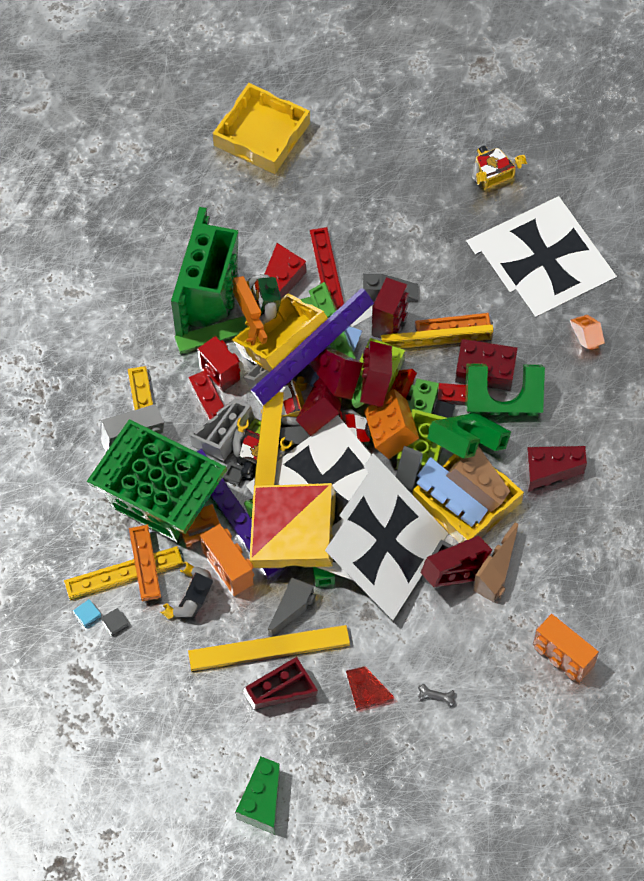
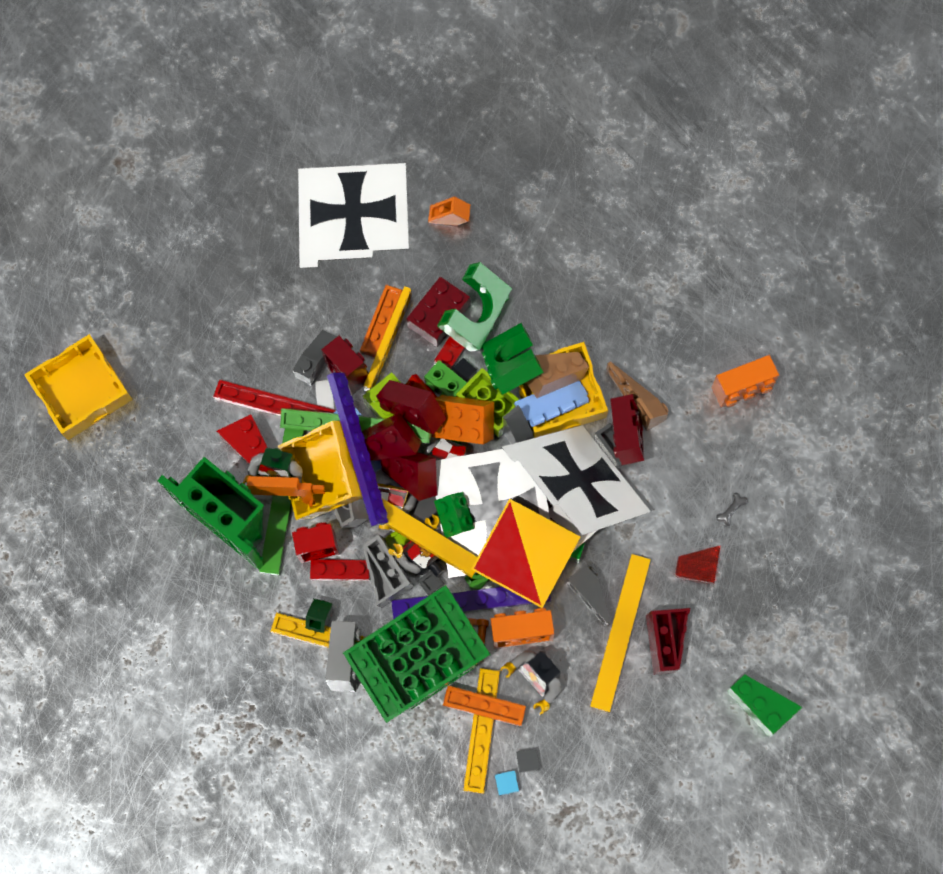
camera: 60 degrees left, 10 degrees up
torso [472,146,527,190] -> none
dark red wedge [526,446,587,492] -> none
none -> dark green brick [305,598,333,633]
none -> green bracket [434,492,474,538]

